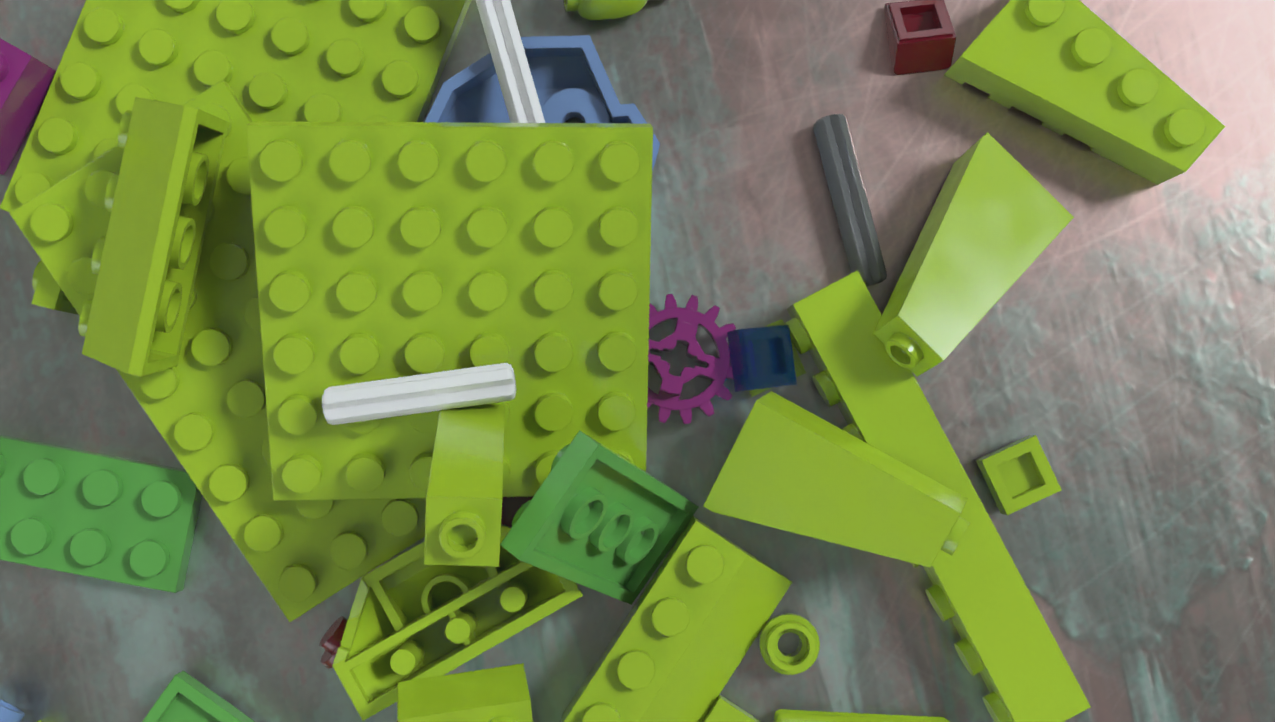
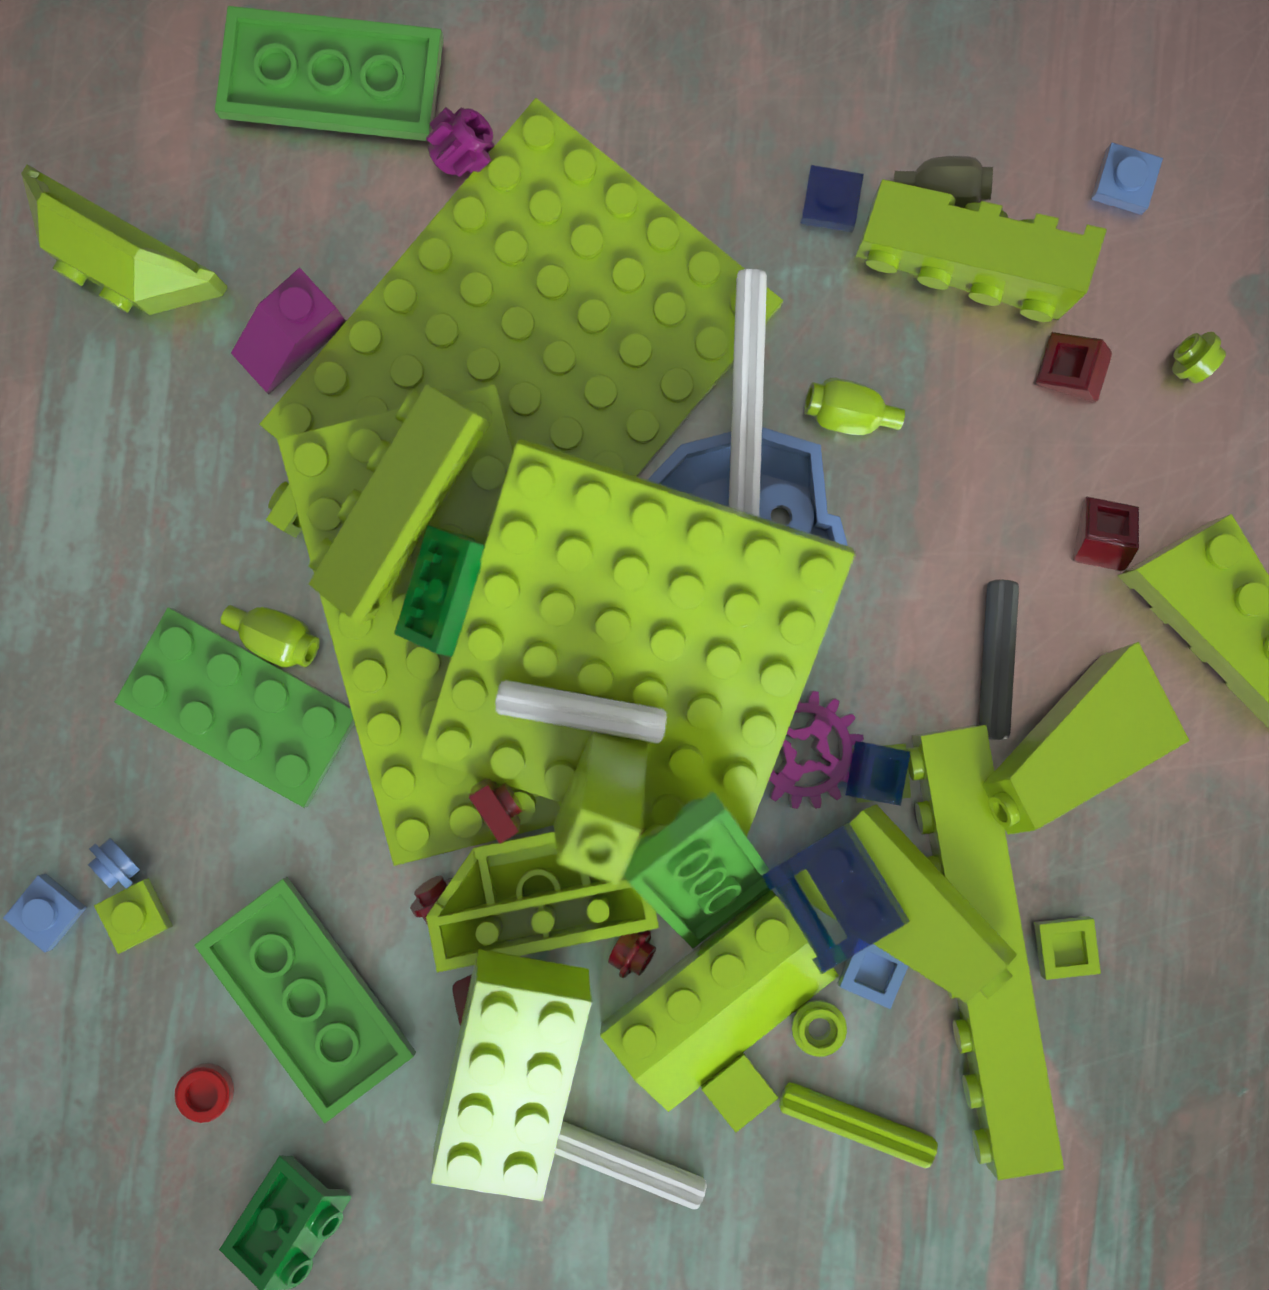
camera: 20 degrees right, 0 degrees up
none -> lime plant [220,605,320,668]
none -> green bracket [394,525,485,657]
none -> dark red plate [469,779,523,844]
none -> dark red plate [608,930,656,978]
none -> clear blue plate [762,823,910,974]
none -> medium blue plate [837,935,908,1009]

